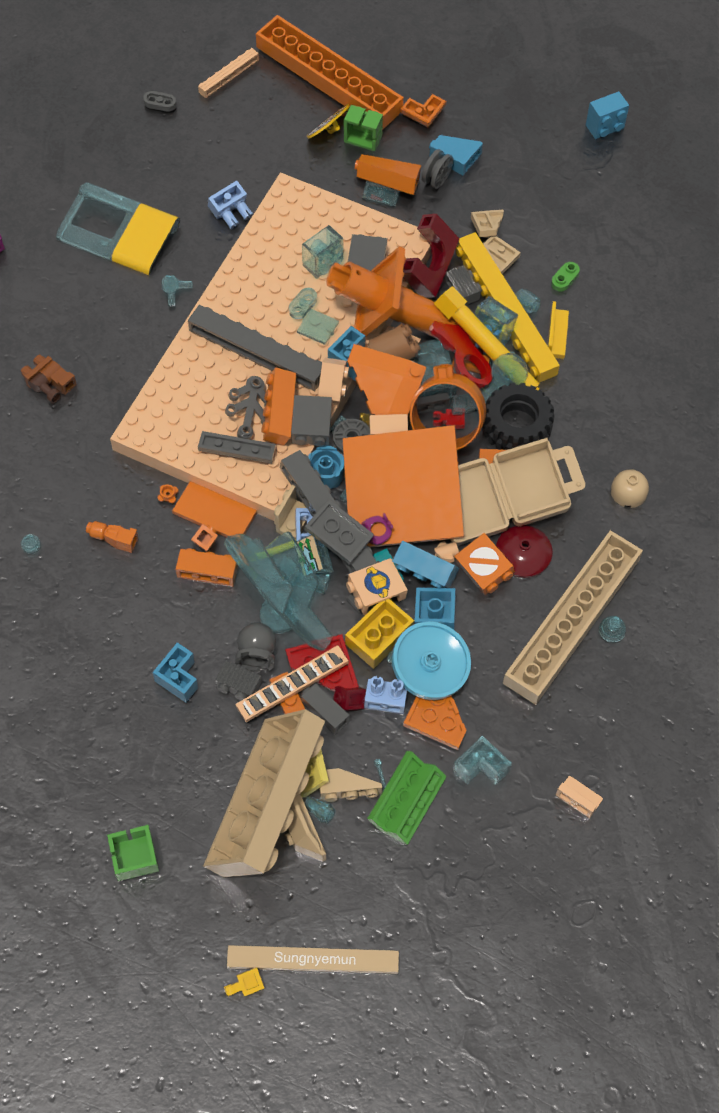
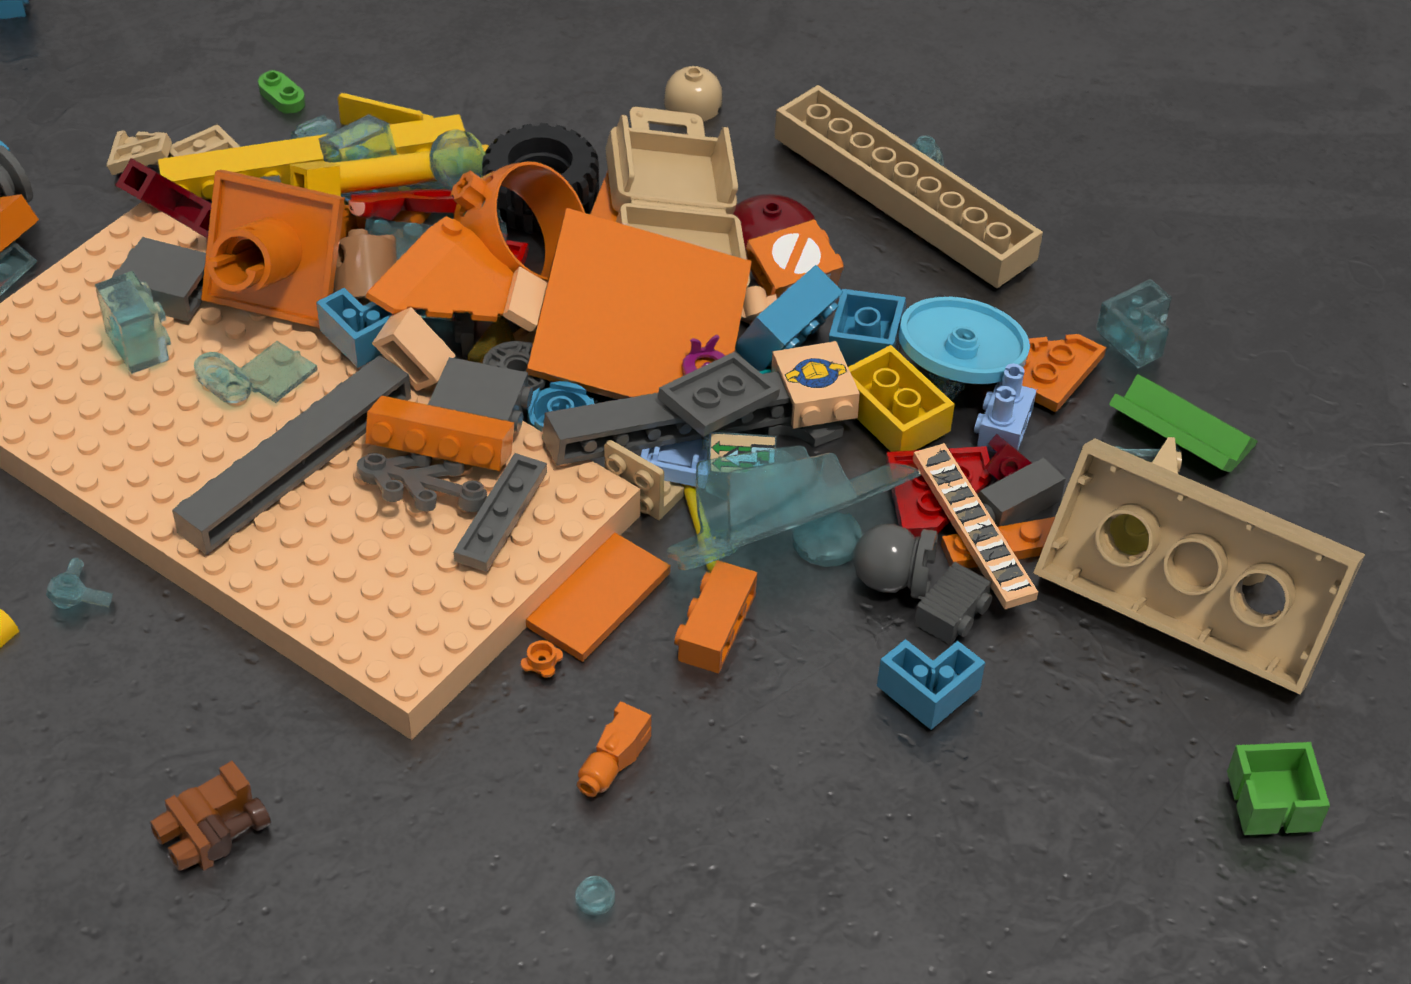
camera: 80 degrees left, 15 degrees down
orange brick [191,524,218,552] -> none
light nougat panel [556,776,603,818] -> none

